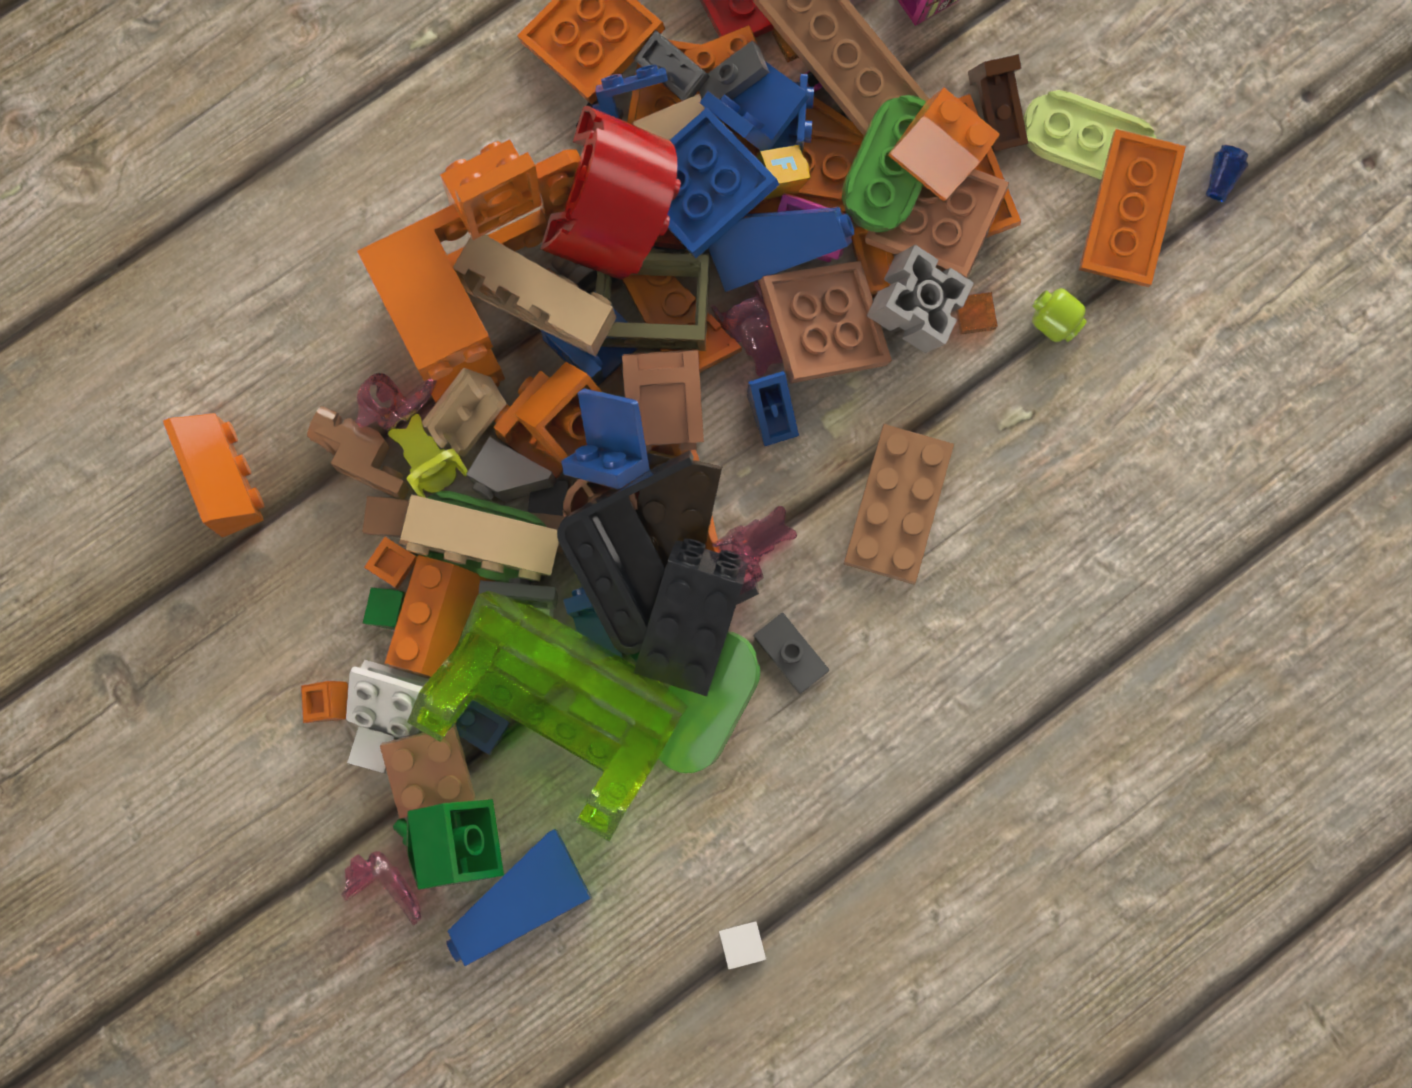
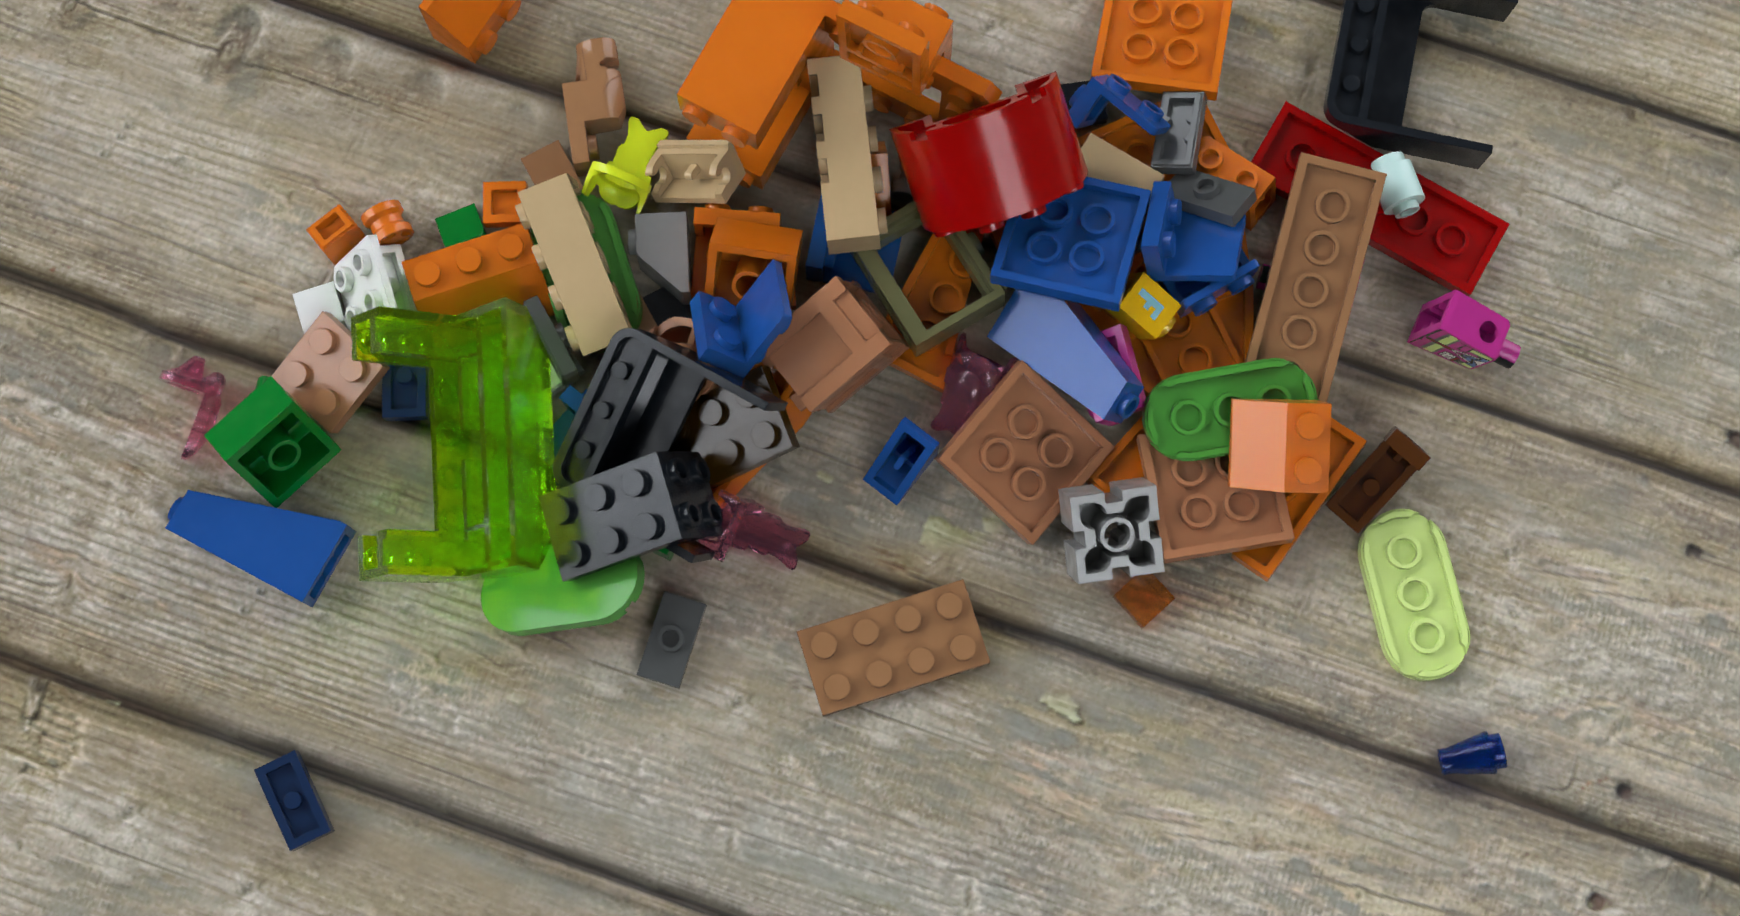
camera: 55 degrees right, 0 degrees up
clear pink hair [355,373,437,430] -> none
white tile [719,921,766,969] -> none
lime head [1032,288,1087,342] -> none
orange plate [1079,129,1186,287] -> none
none -> dark blue plate [254,750,335,851]
none -> orange wheel [361,200,414,245]

